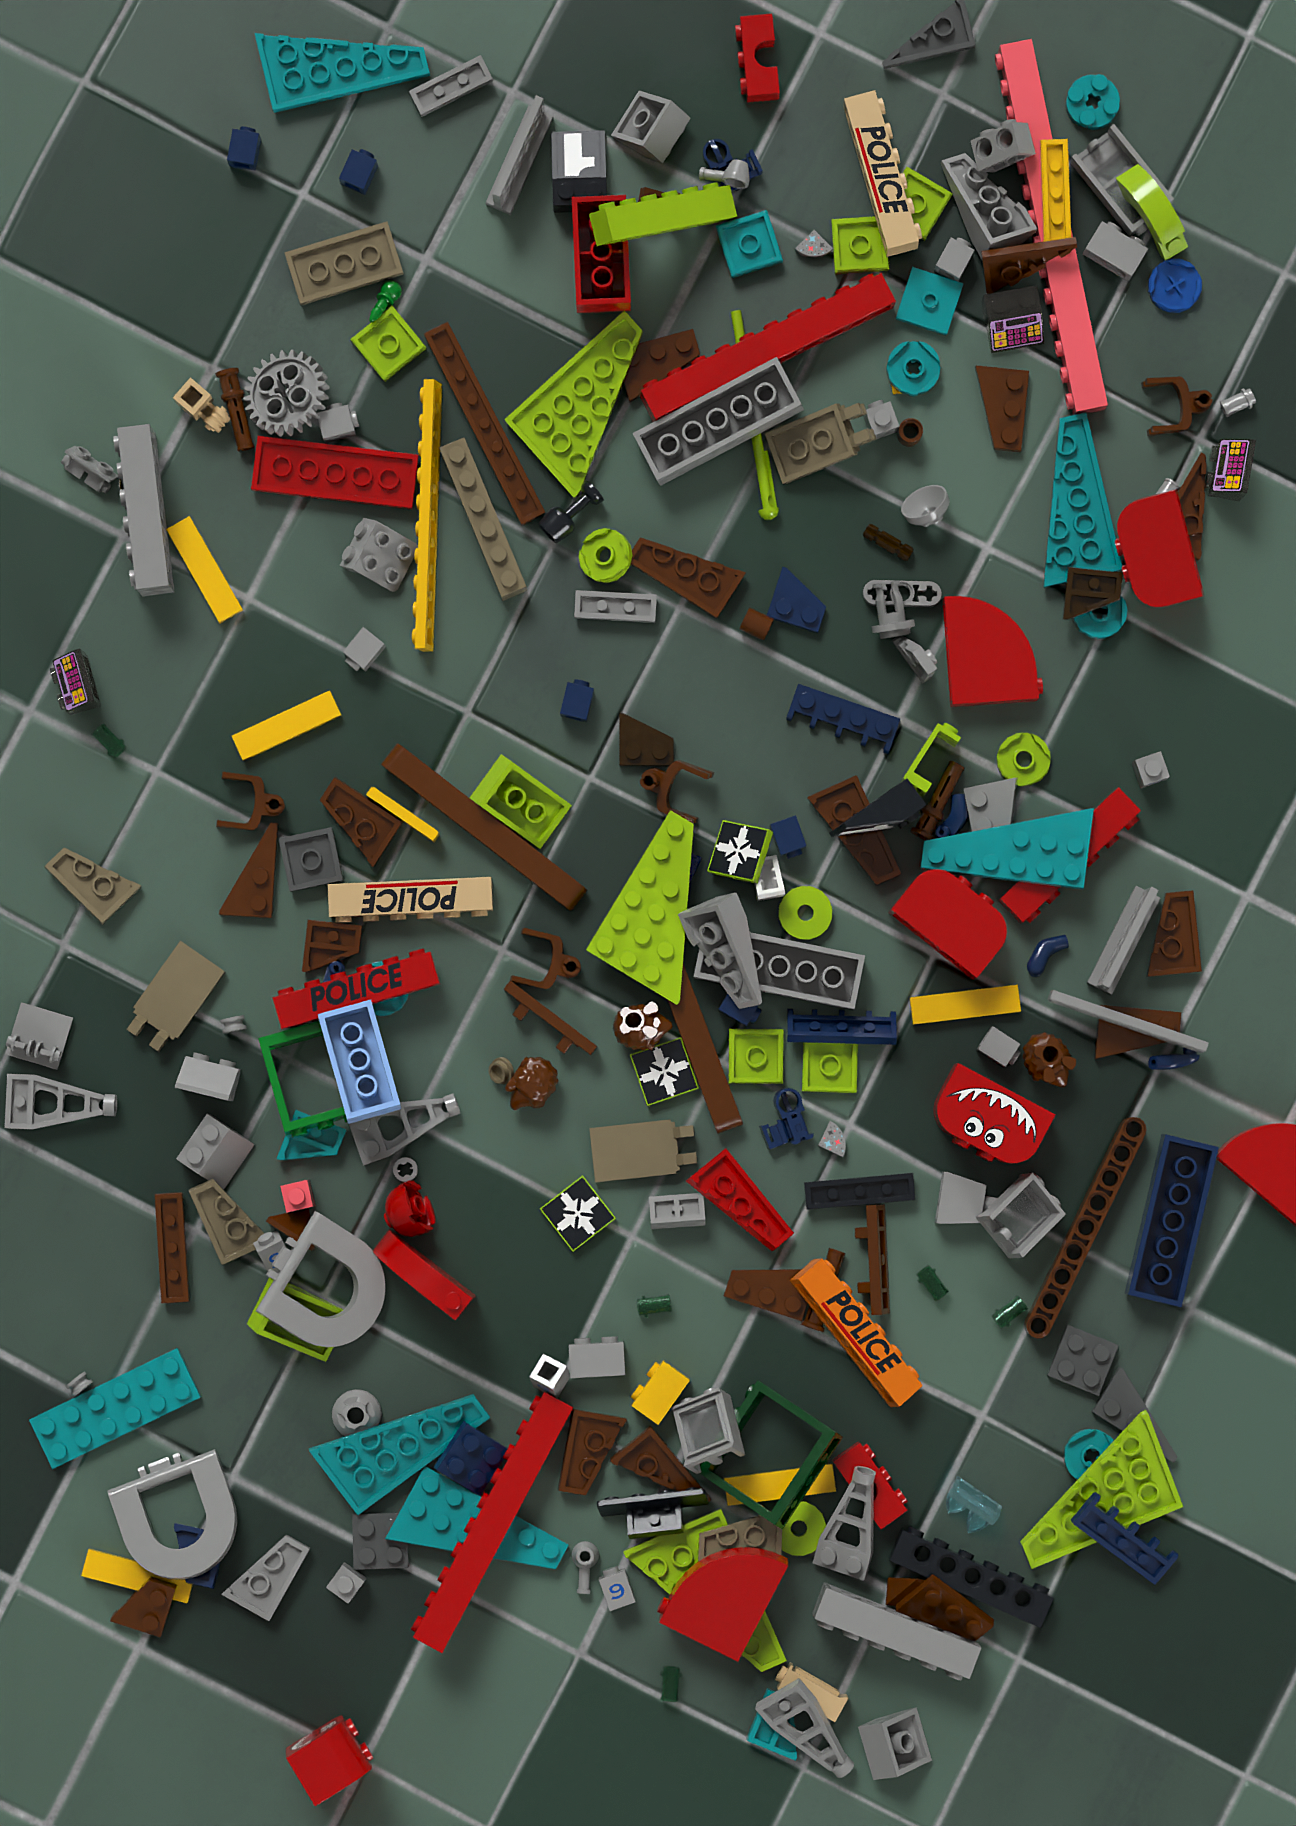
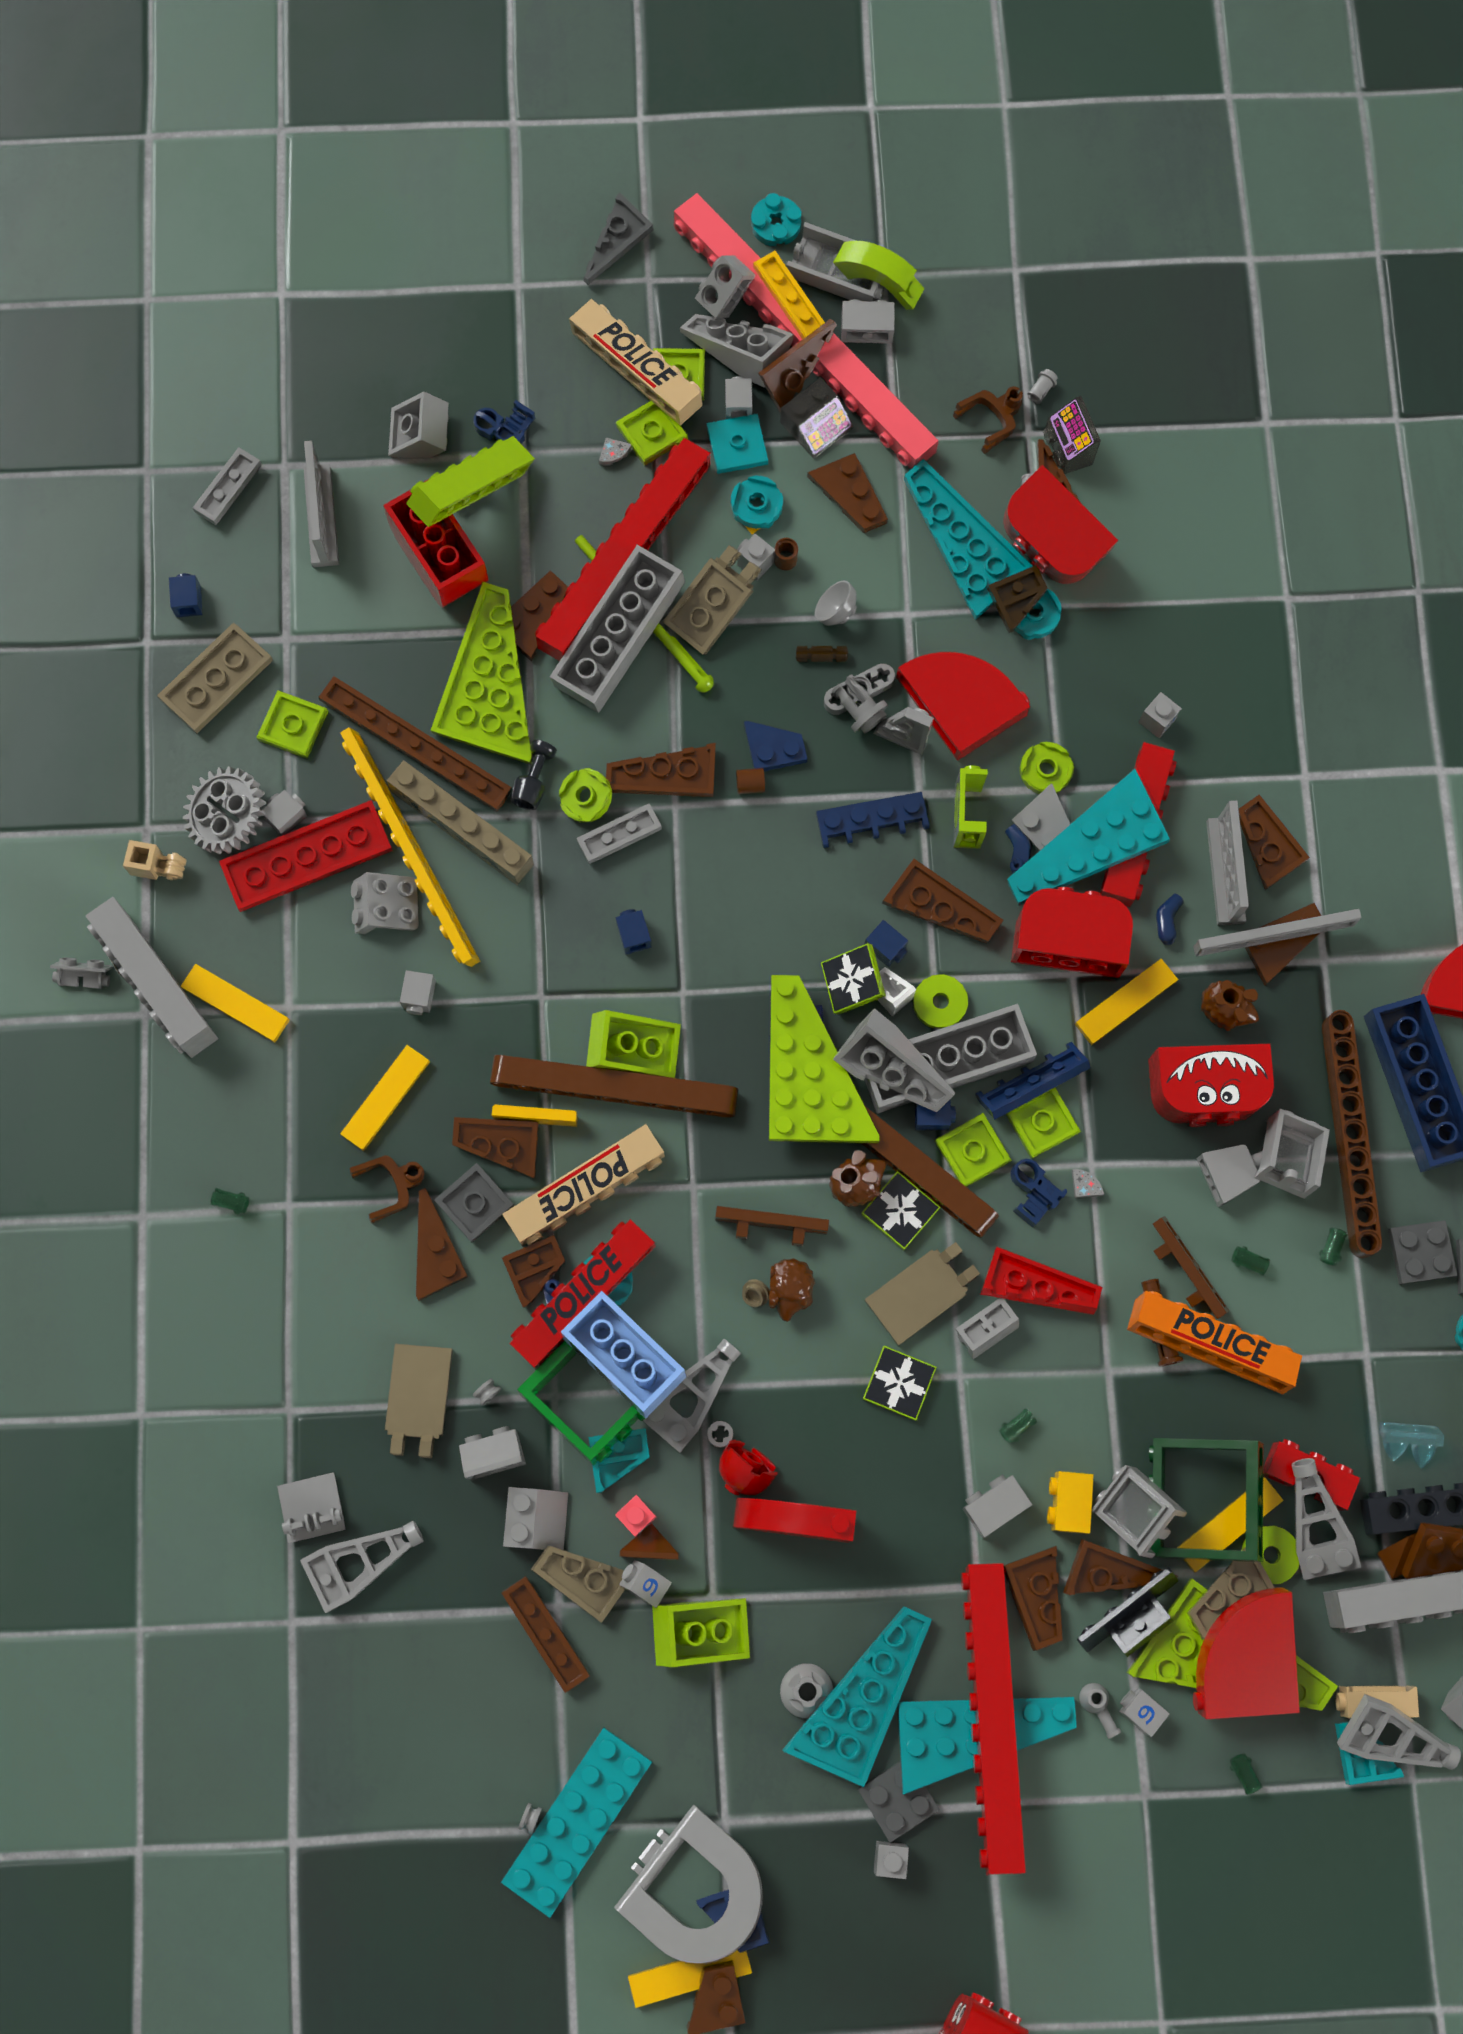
camera: 30 degrees left, 10 degrees down
dark tan wing [45,848,141,925] -> none
clear smoke slope [50,648,101,715] -> none
reddish brown pin [215,368,254,452] -> none
light grey wing [221,1535,310,1621] -> none
dark blue brick [227,126,261,171] -> none
teal wing [254,33,430,113] -> none
light grey piece [256,1211,385,1347] -> none
green bar [369,280,402,323] -> none
dark blue plate [434,1421,507,1496] -> none
reddish brown piece [510,928,581,989] -> none
light grey brick [530,1354,570,1398] -> none
slope [551,130,607,213] -> none
dark brown wing [619,713,674,766] -> none
reddish brown piece [640,760,715,824] -> none
light grey bar [699,160,750,188] -> none
teal plate [715,210,783,278] -> none
reddish brown wing [723,1269,807,1321] -> none
red arch [735,14,780,102] -> none
black plate [804,1173,915,1210] -> none
black slope [829,778,926,837] -> none
reddish brown pin [910,761,965,841] -> none
light grey brick [976,1026,1021,1067] -> none
blue tile [1148,259,1202,313] -> none
dark blue arm [1148,1047,1200,1070] -> none

